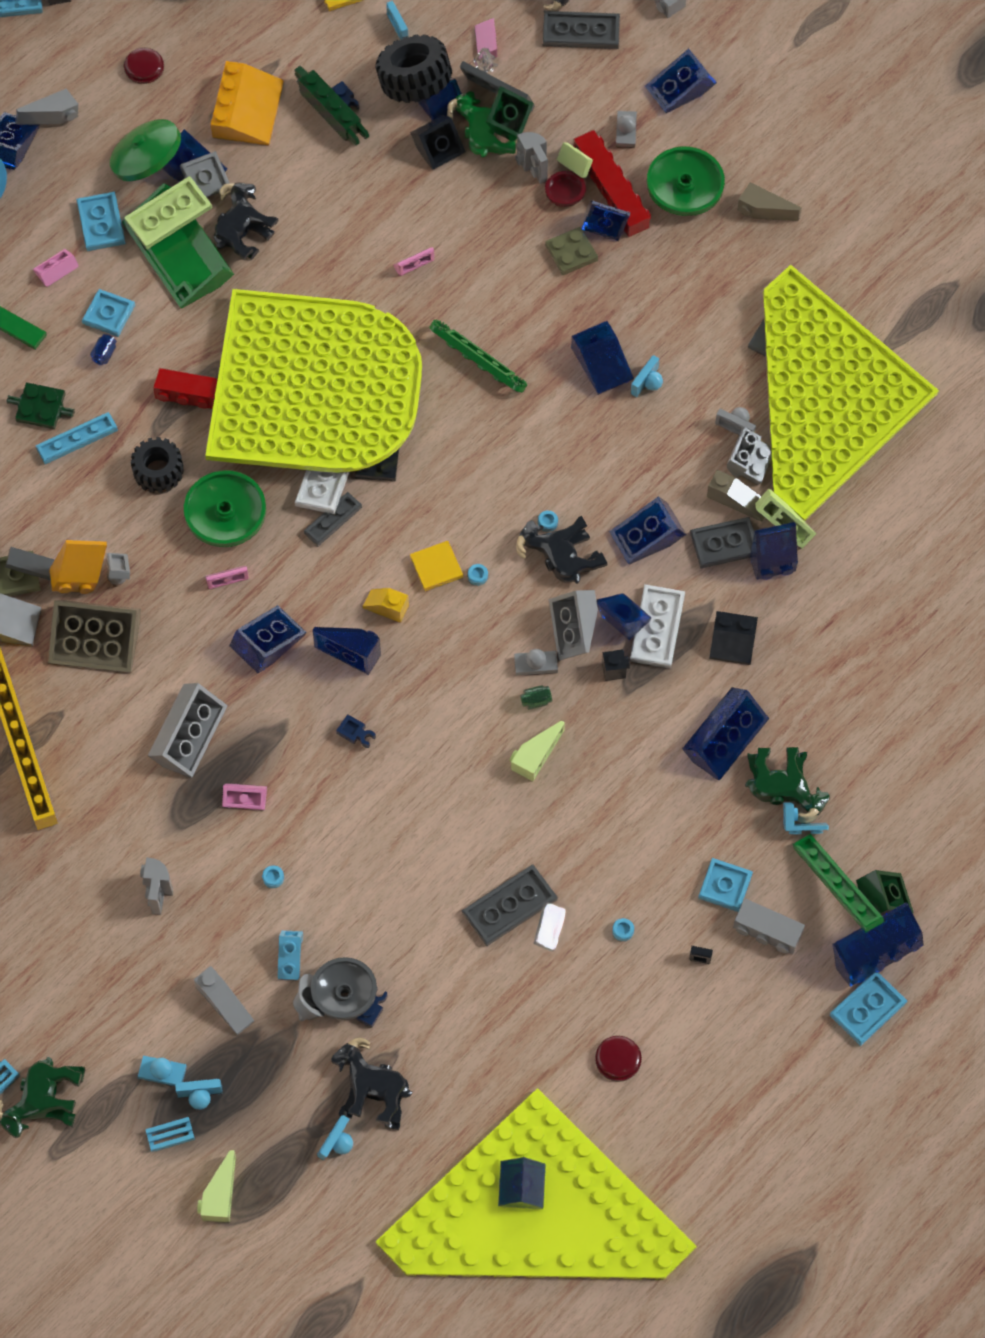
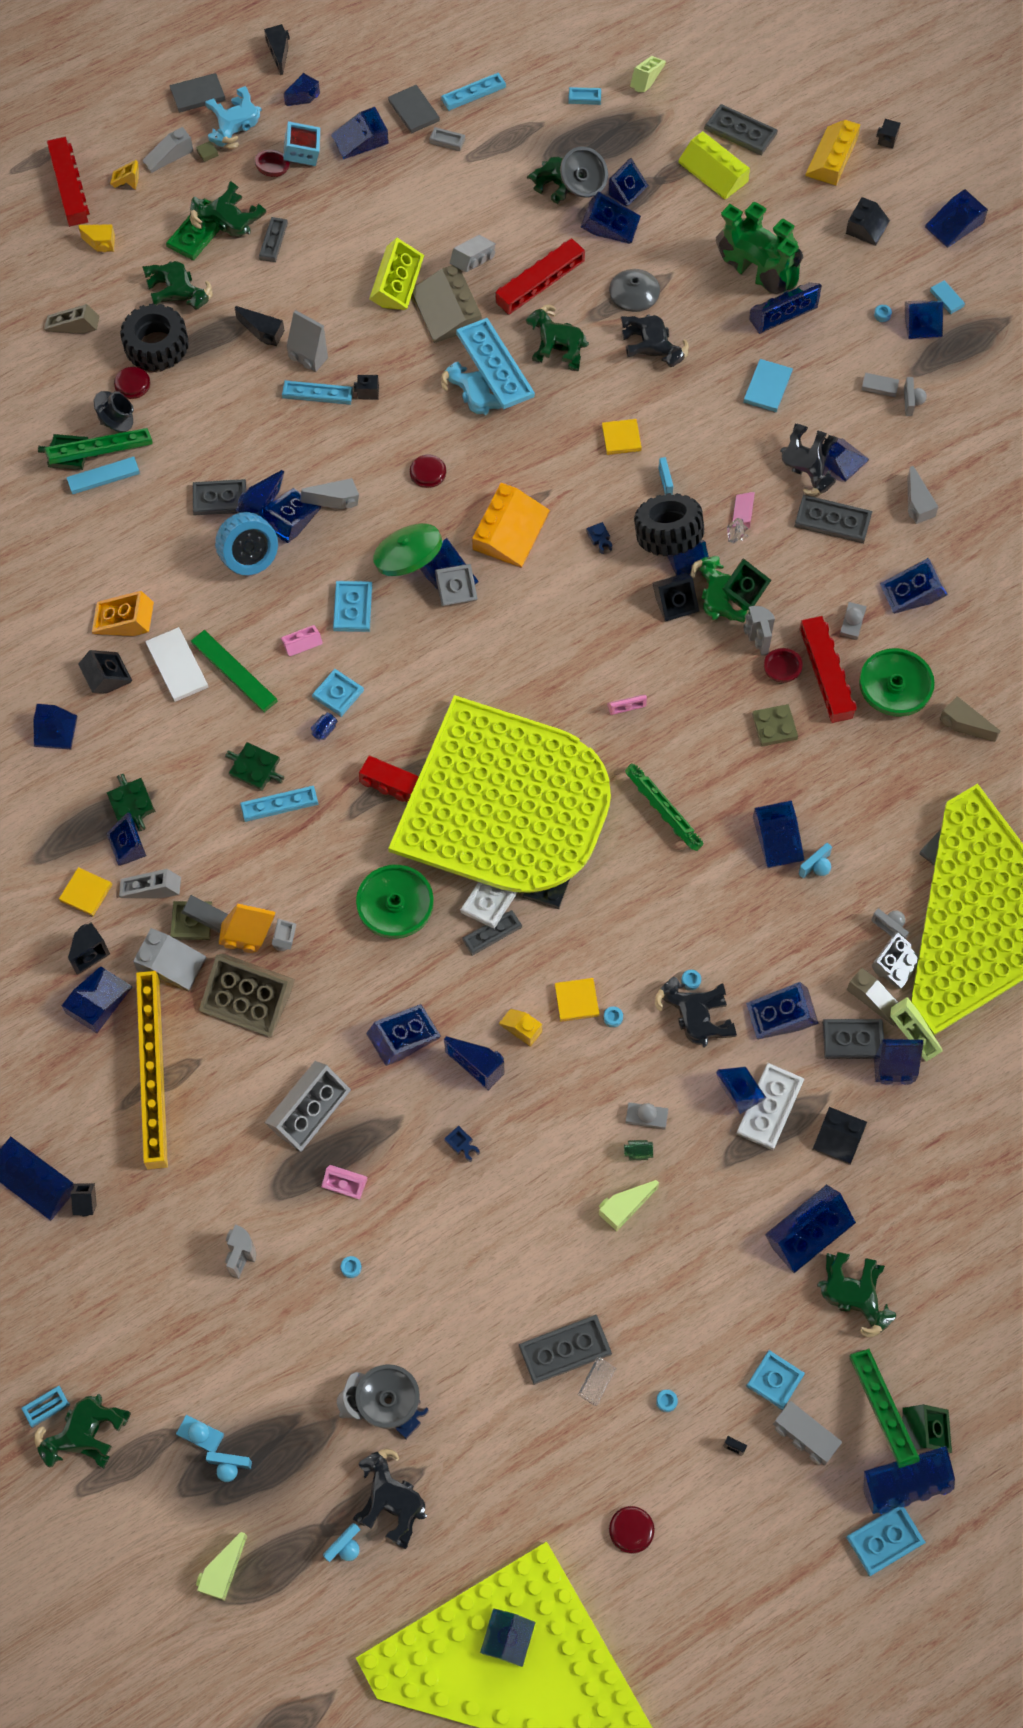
camera: 15 degrees right, 0 degrees up
green slope [122,183,234,308] -> none
yellowish green plate [124,176,212,249] -> none
black tyre [131,437,184,494] -> none
medium azure tile [145,1117,195,1152] -> none
light grey slope [194,966,254,1035] -> none
bright pink slope [205,566,249,589] -> none
black animal [214,182,279,260] -> none
medium azure bracket [278,930,303,980] -> none
dark green hinge [294,66,370,146] -> none
dark grey tile [460,61,535,111] -> none
light grey slope [549,590,598,660] -> none
yellowish green tile [557,142,593,178] -> none
clear blue slope [581,200,630,241] -> none
black brick [602,649,630,681] -> none
medium azure bracket [783,802,829,834] -> none

